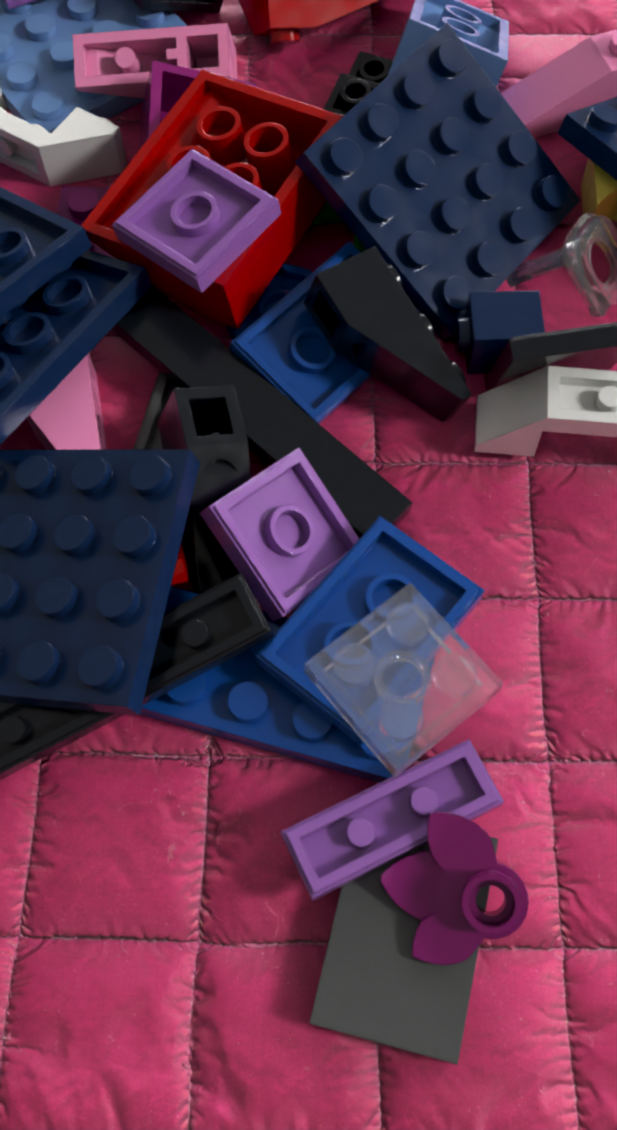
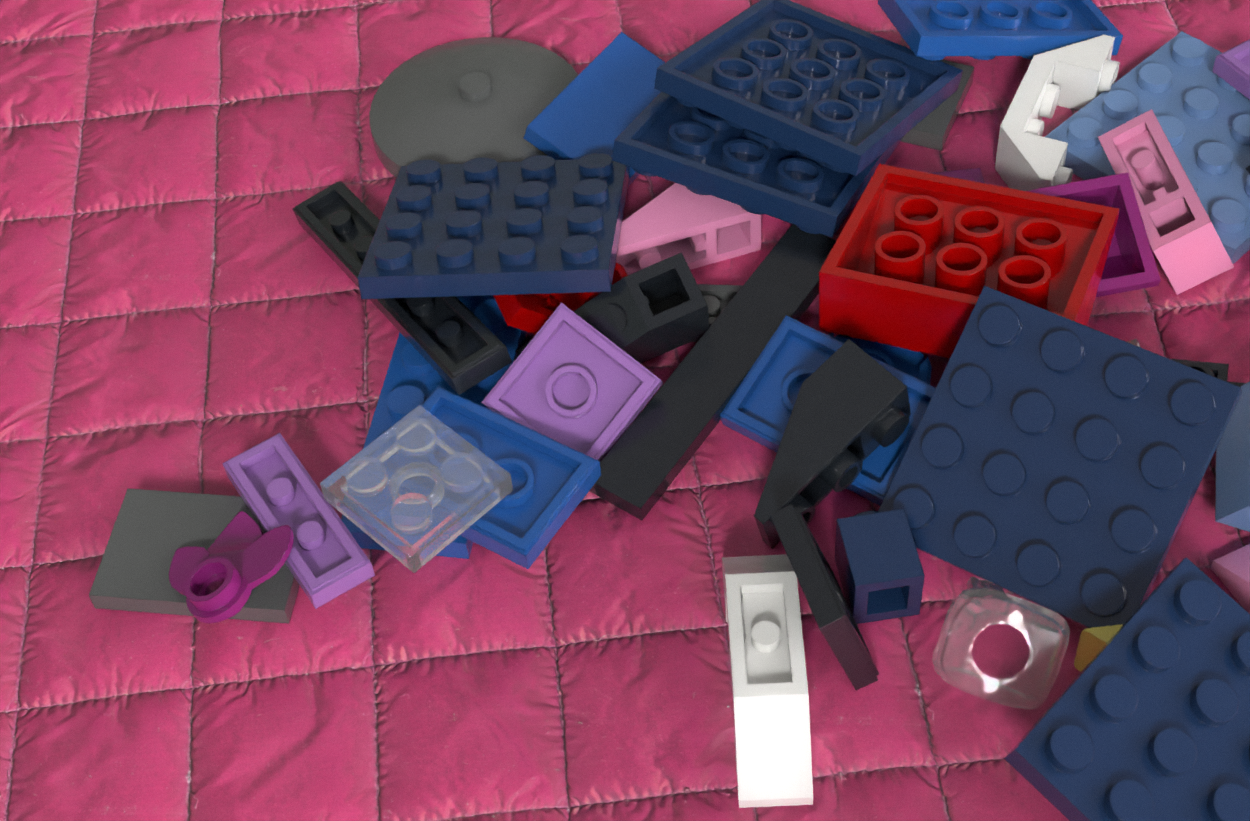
camera: 85 degrees right, 15 degrees down
medium lavender tile [112,149,281,293] -> none

